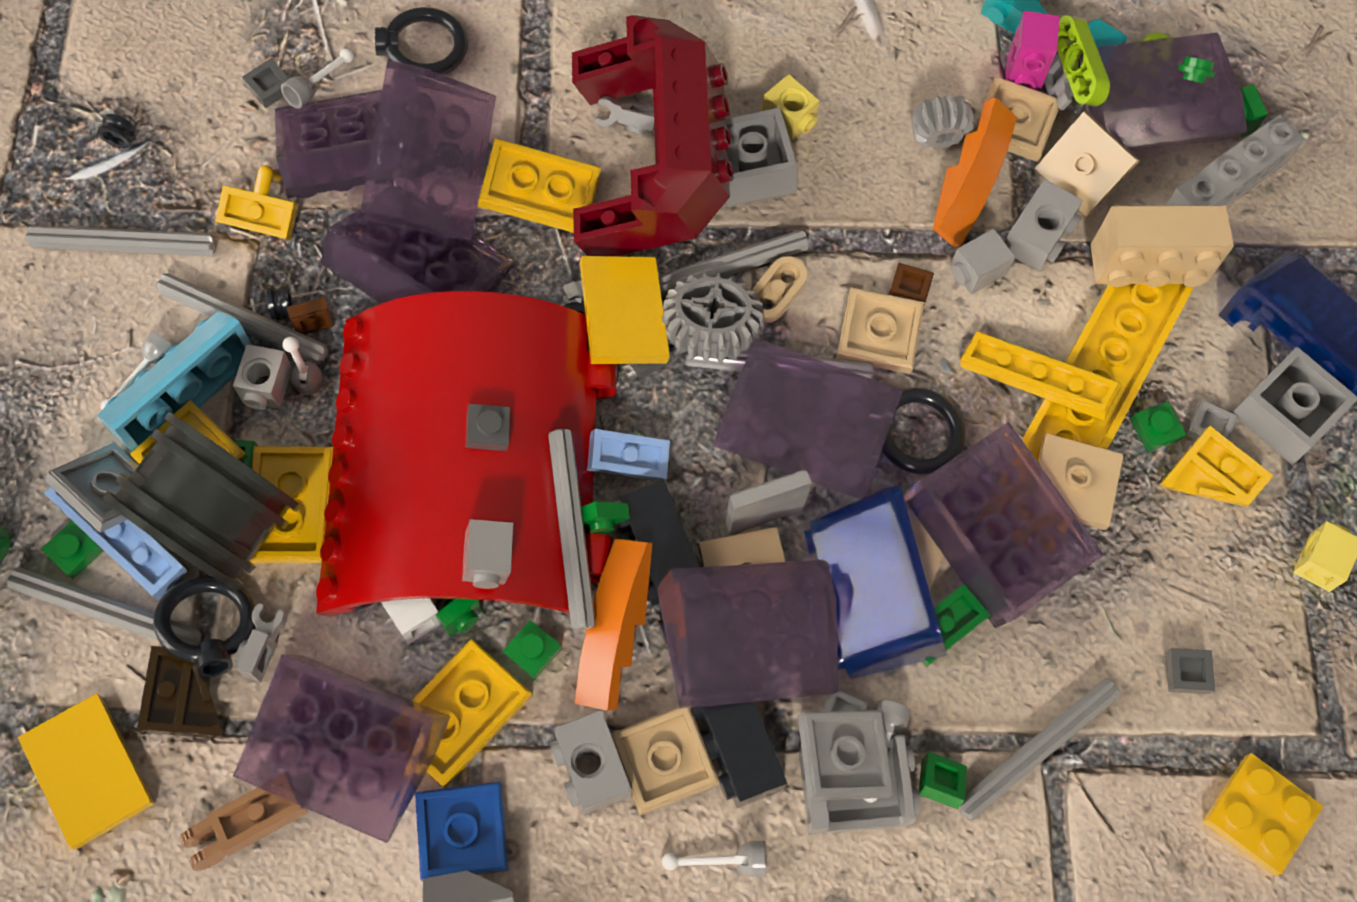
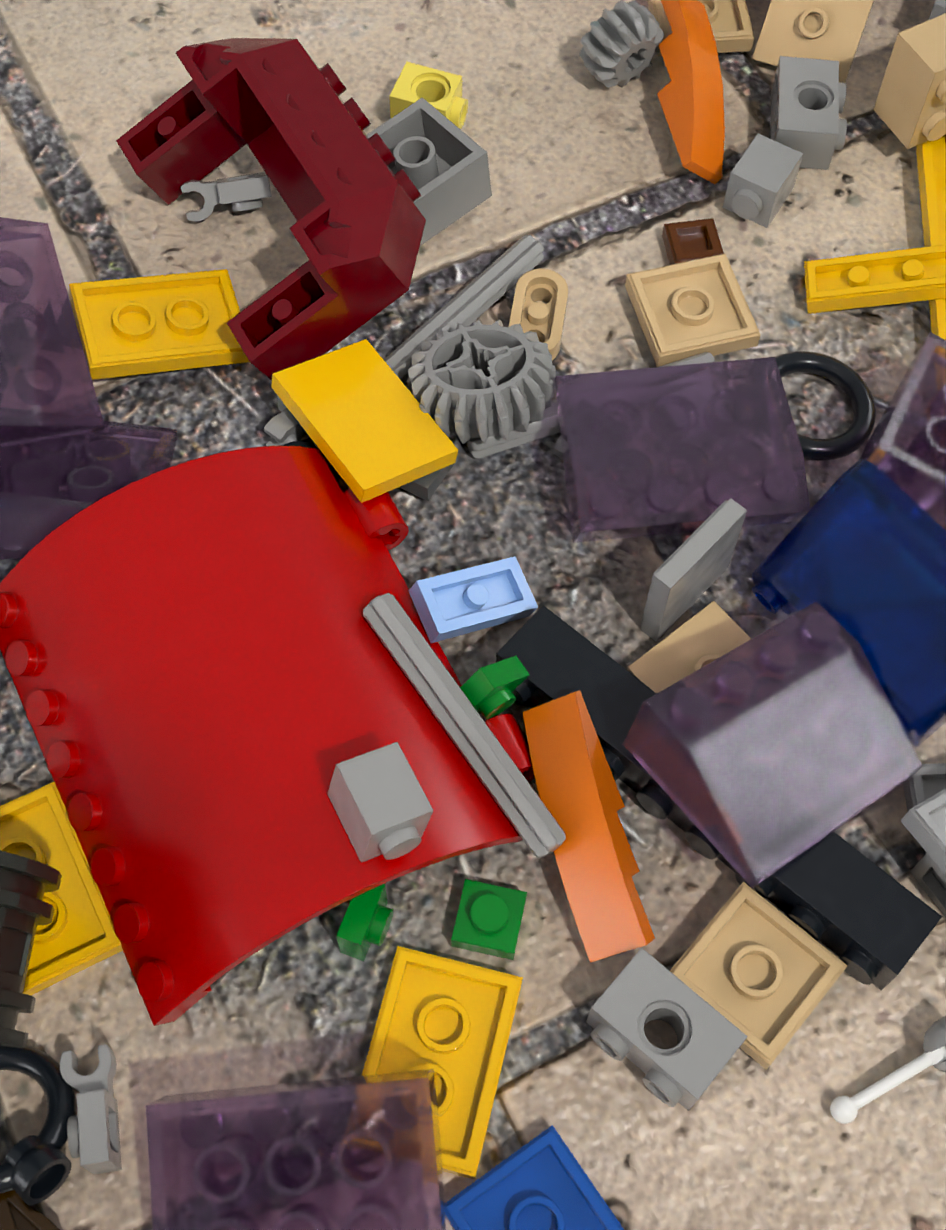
camera: 25 degrees left, 5 degrees down
white brick [381,599,440,645] -> none
dark grey plate [465,404,510,451] -> none

